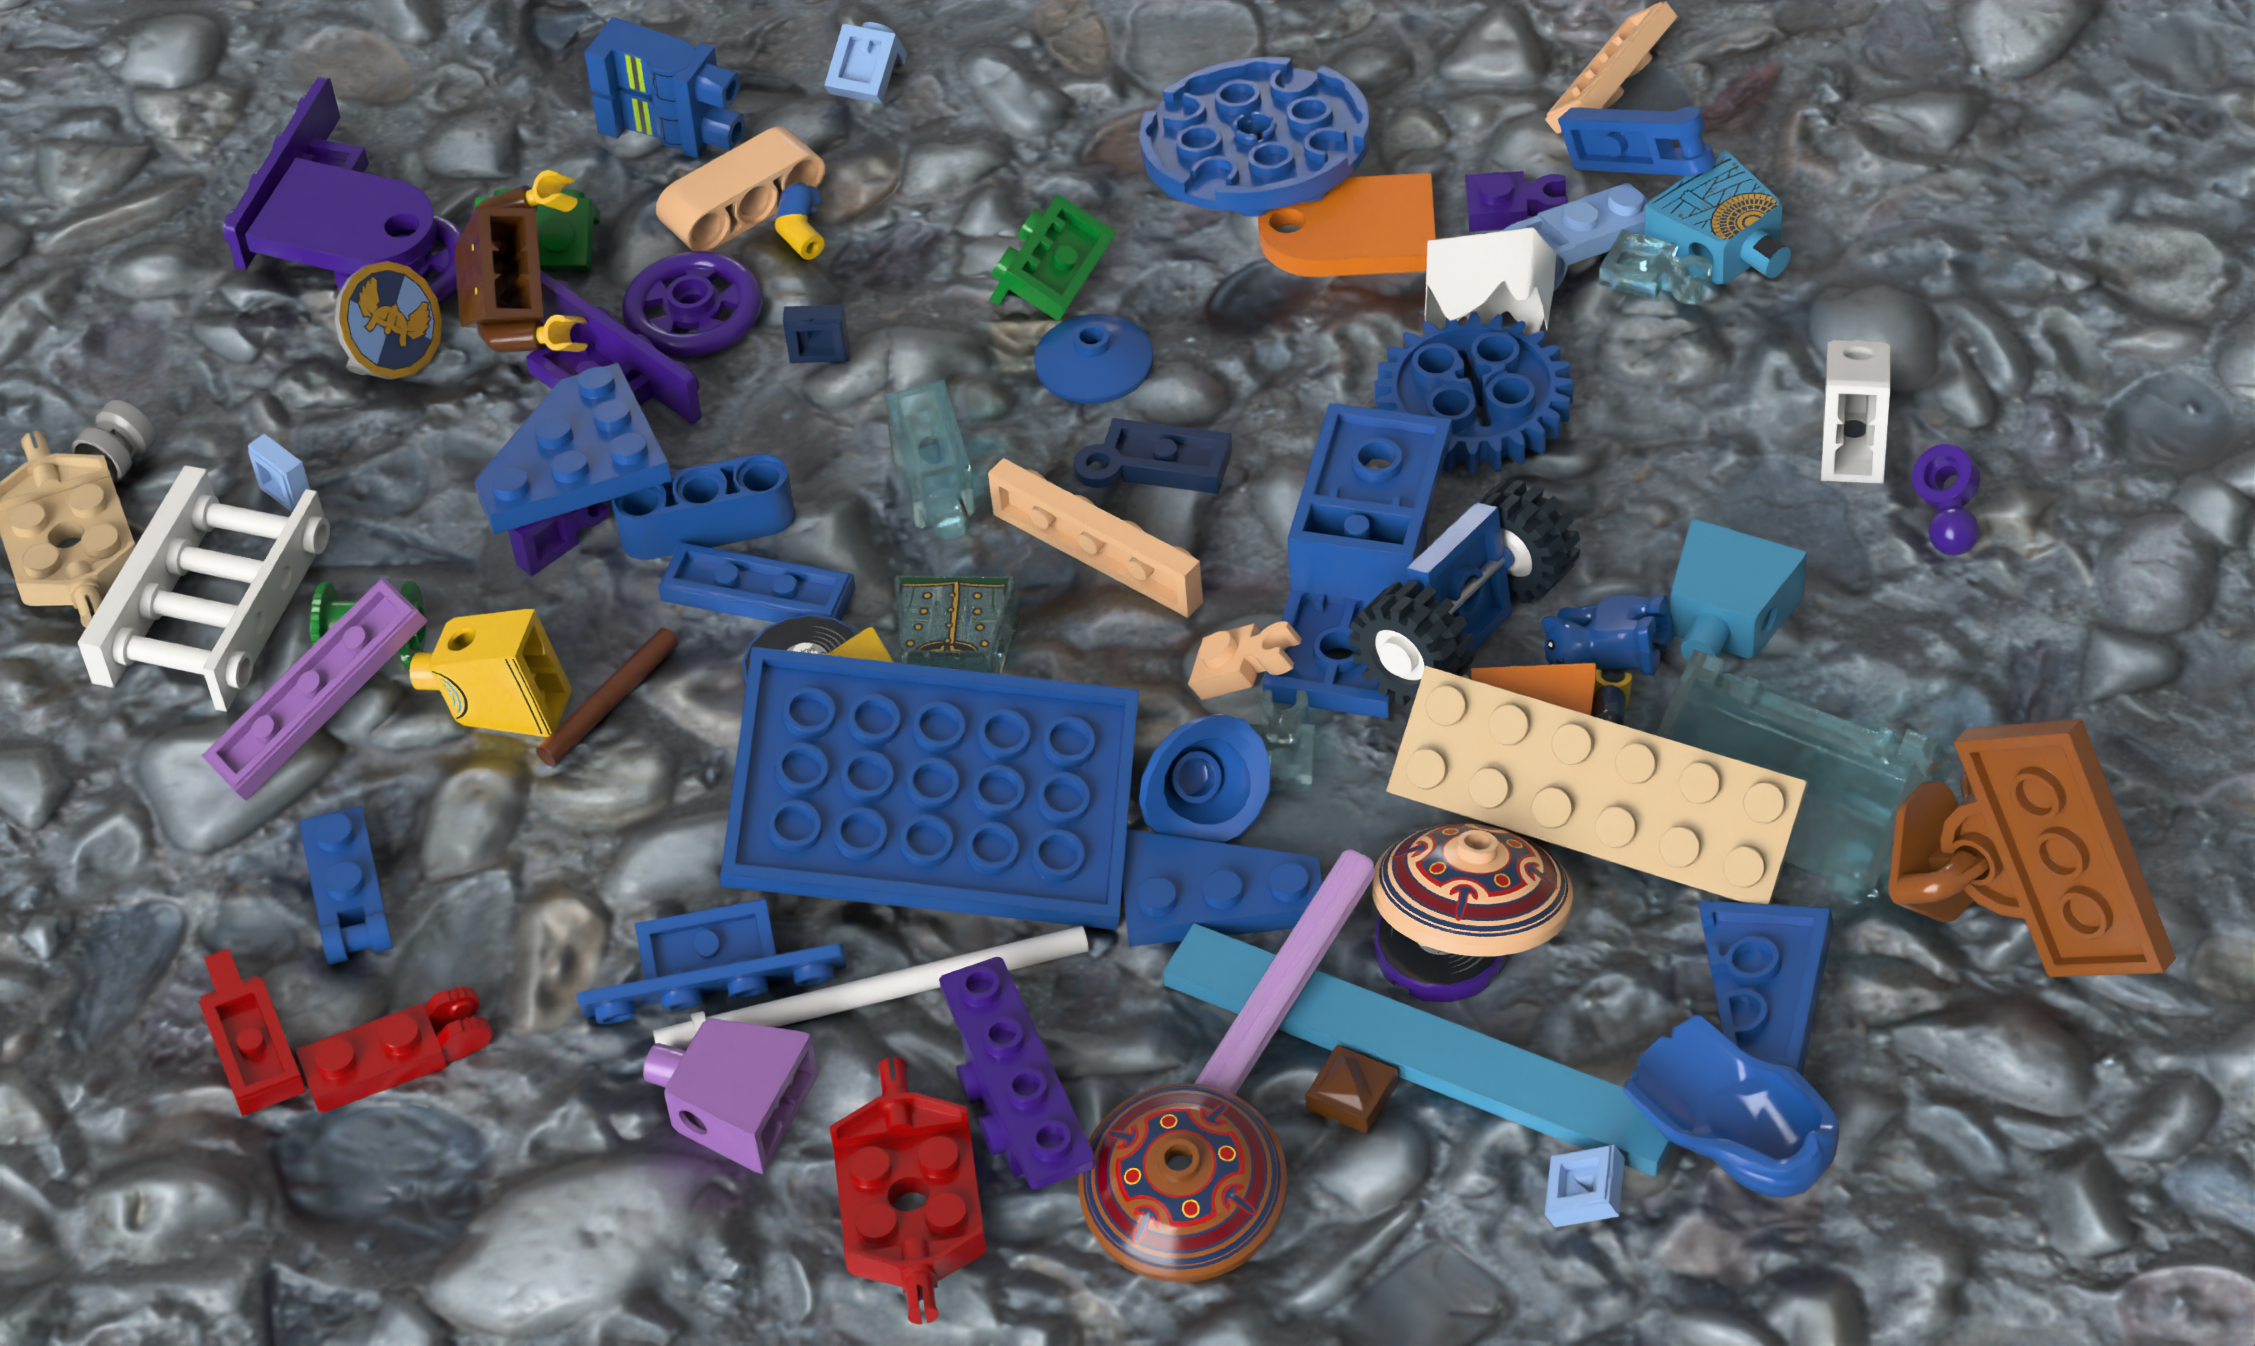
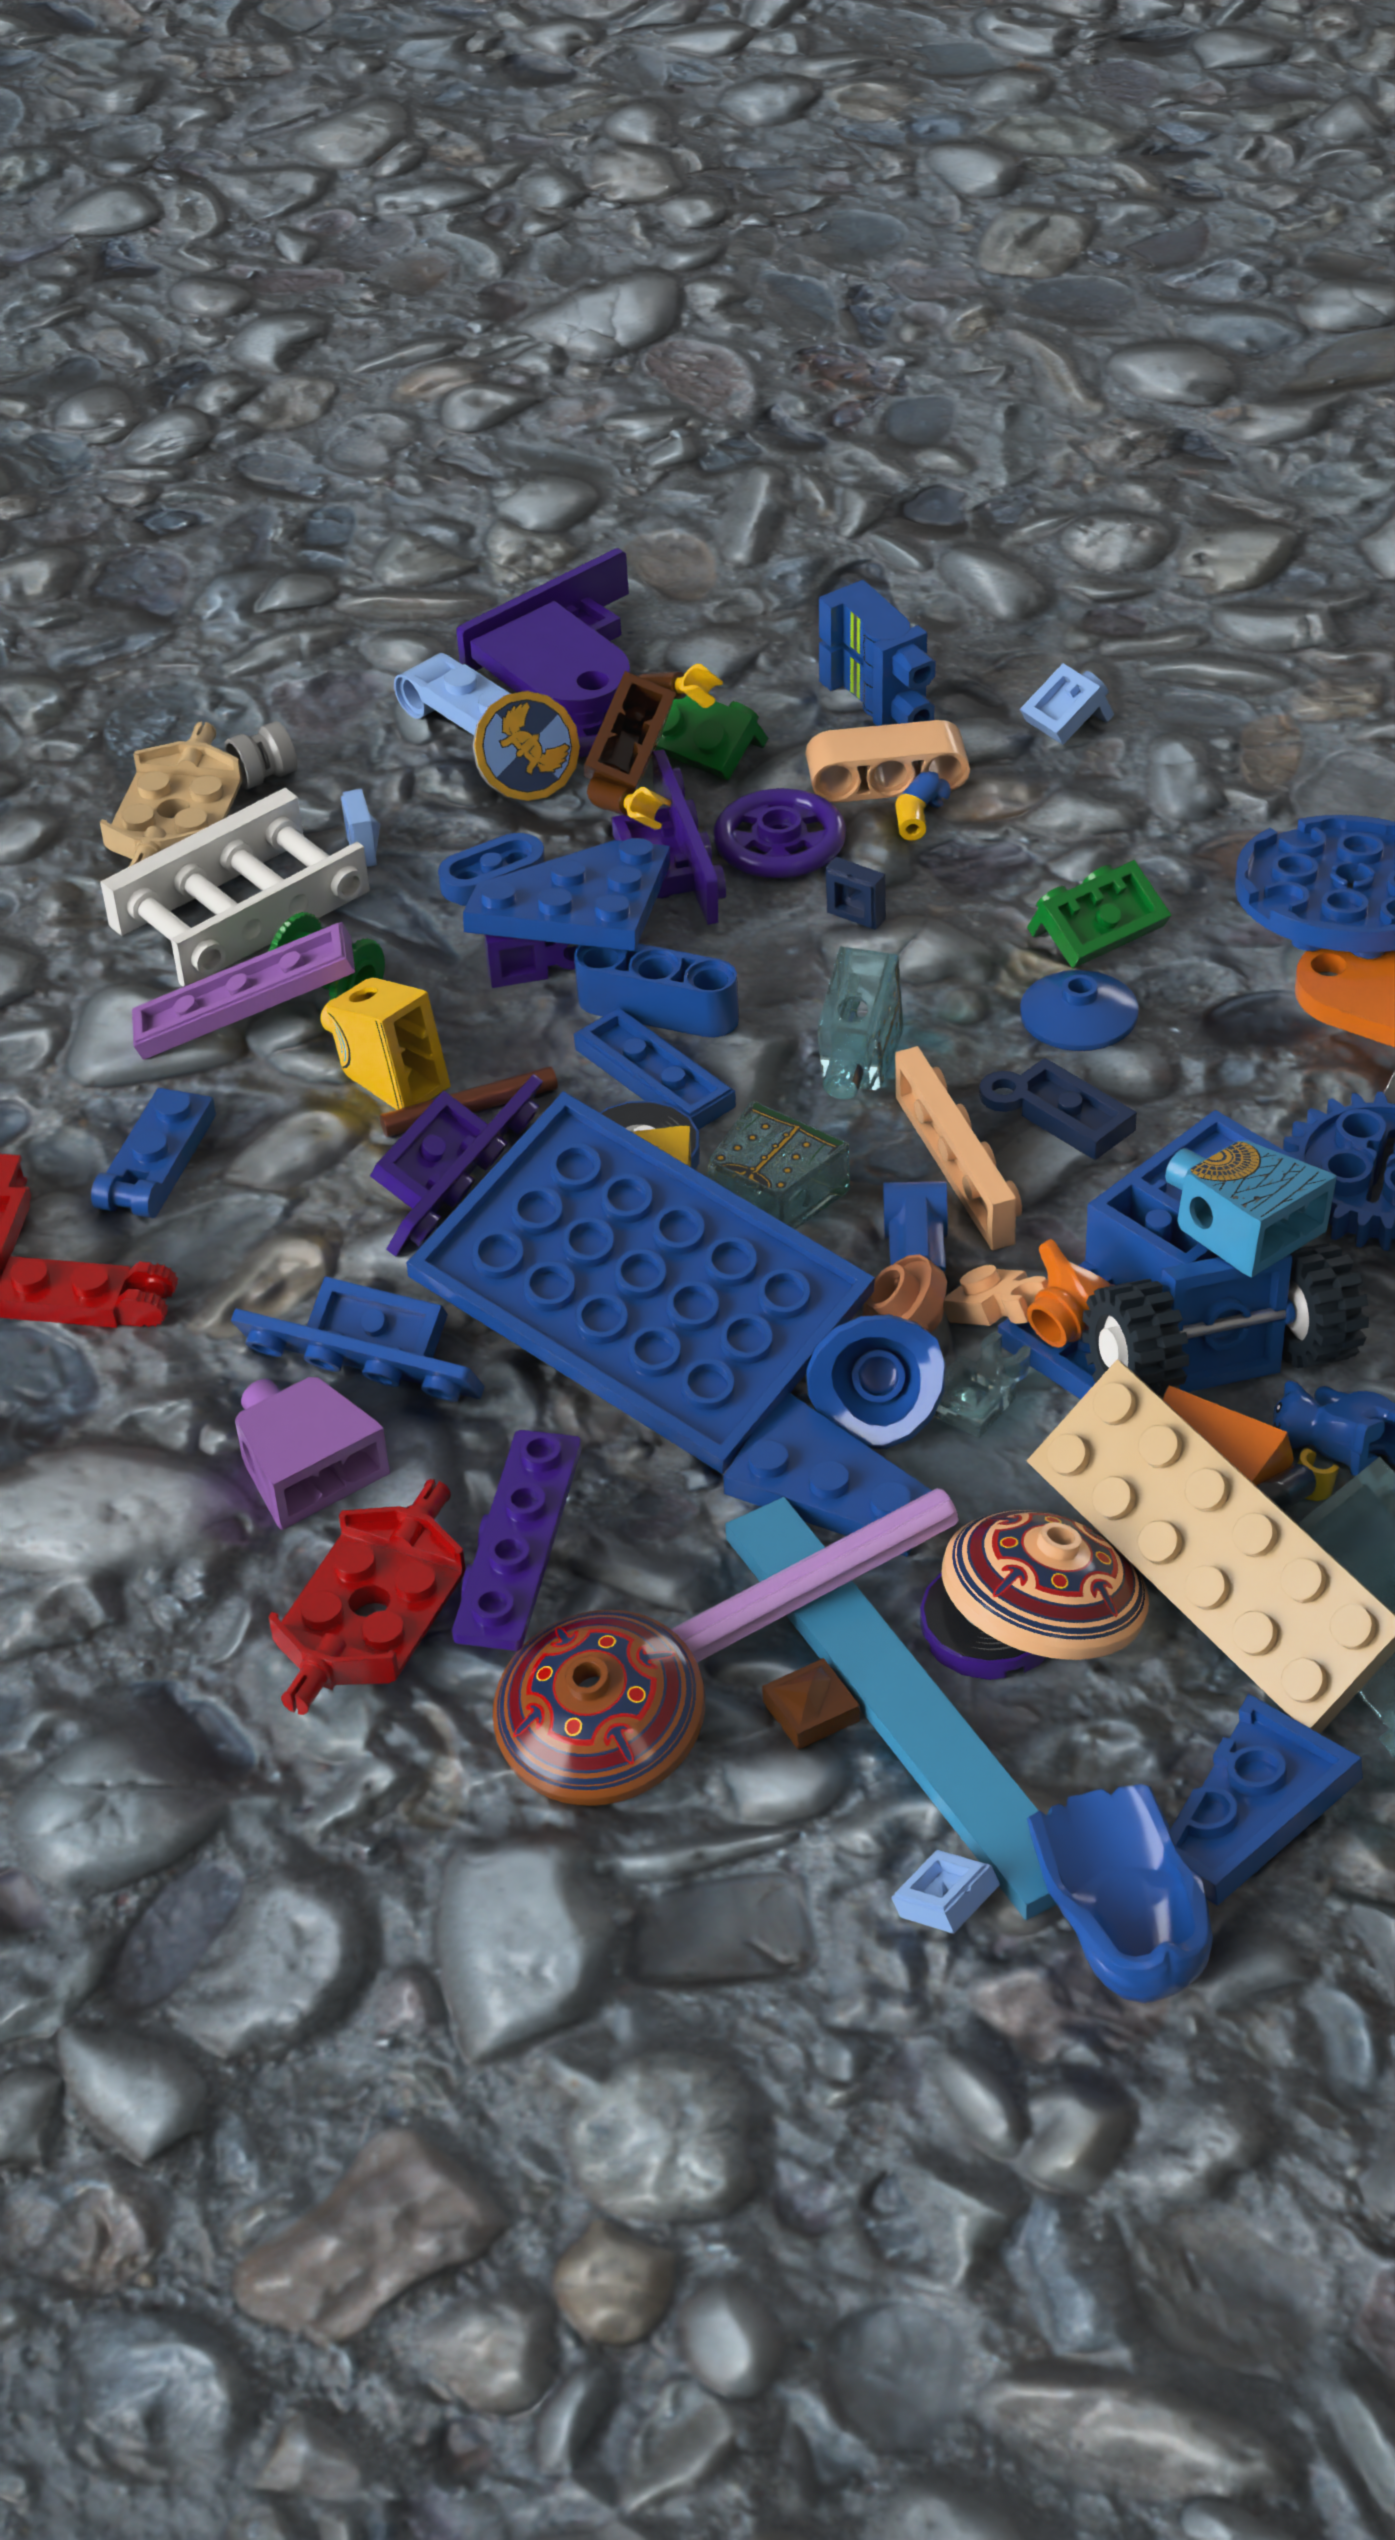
camera: 30 degrees right, 5 degrees down
white bar [653,926,1089,1050] -> none
none -> dark purple bracket [370,1074,543,1257]
none -> light blue plate [394,653,511,735]
none -> blue plate [438,833,545,906]
none -> nougat plate [862,1254,947,1333]
none -> blue piece [883,1181,948,1274]
none -> orange animal [1027,1239,1114,1348]
none -> dark azure torso [1165,1141,1337,1278]

